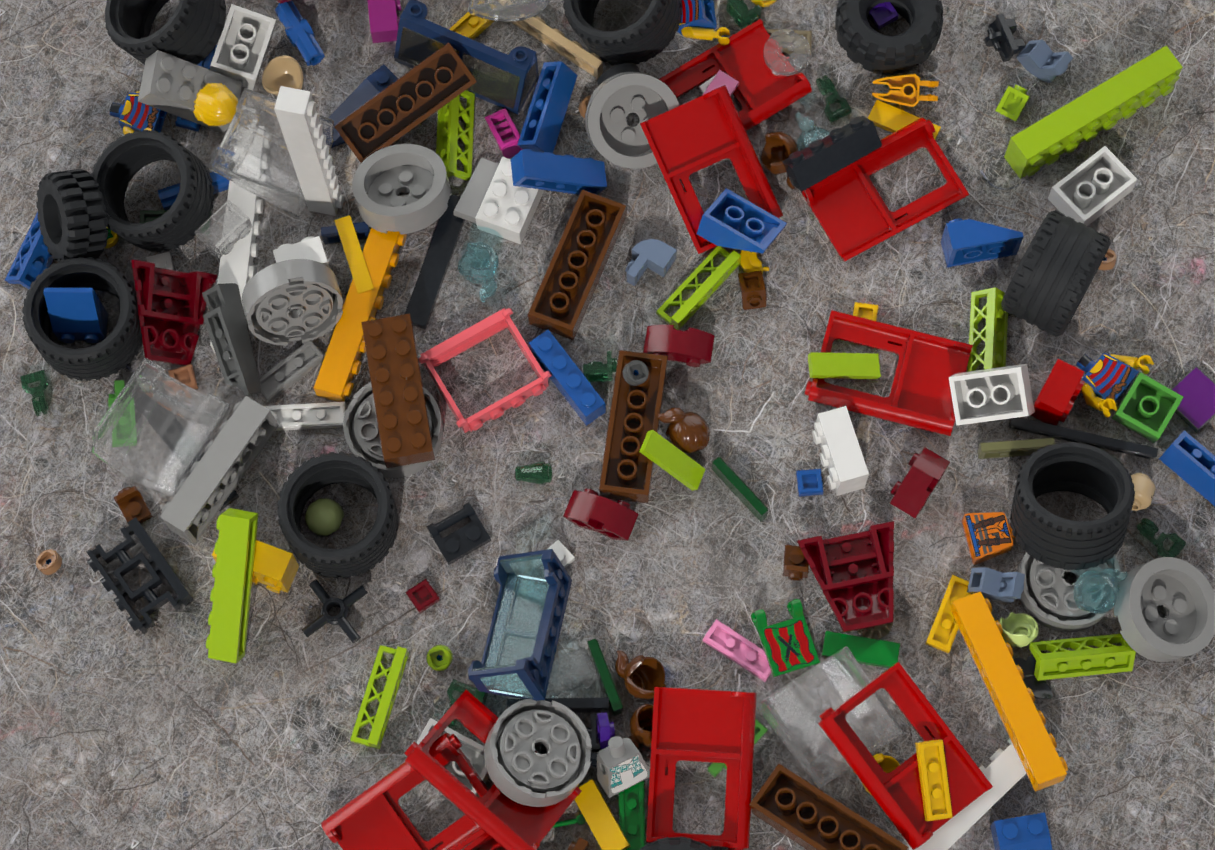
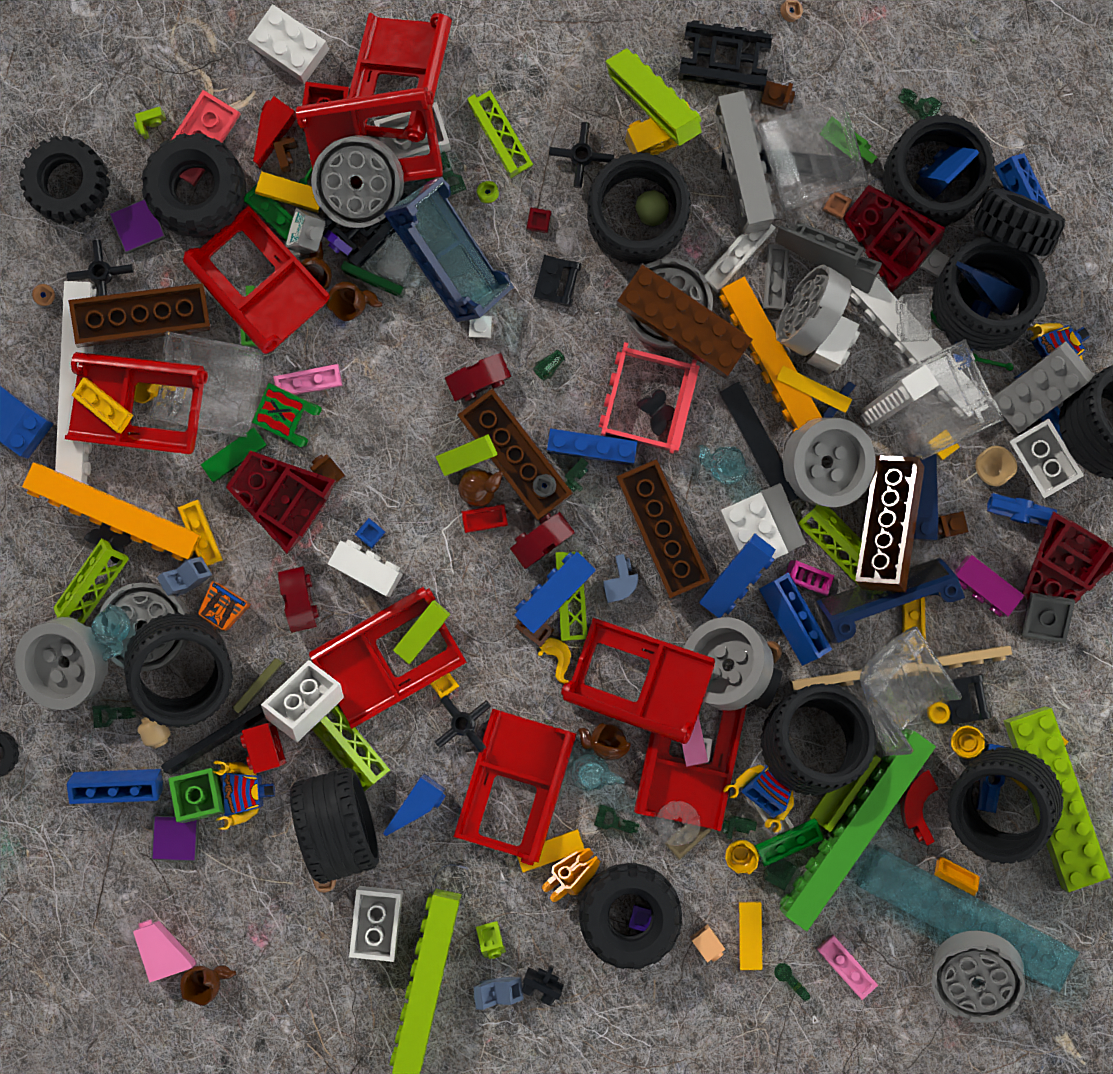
camera: 135 degrees right, 15 degrees up
yellow hair [193,82,239,126] -> none
blue slope [697,188,787,254] -> none
dark green tile [712,457,768,522] -> none
black brick [782,116,882,192] -> none
yellowish green hair [999,612,1039,648] -> none
none -> black bar [435,695,492,753]
none -> red tile [461,504,508,533]
none -> blue brick [514,552,596,634]
none -> black animal [637,389,675,436]
none -> reddish brown bracket [938,511,969,539]
none -> dark blue wedge [956,261,1024,316]
none -> green hinge [969,353,1014,371]

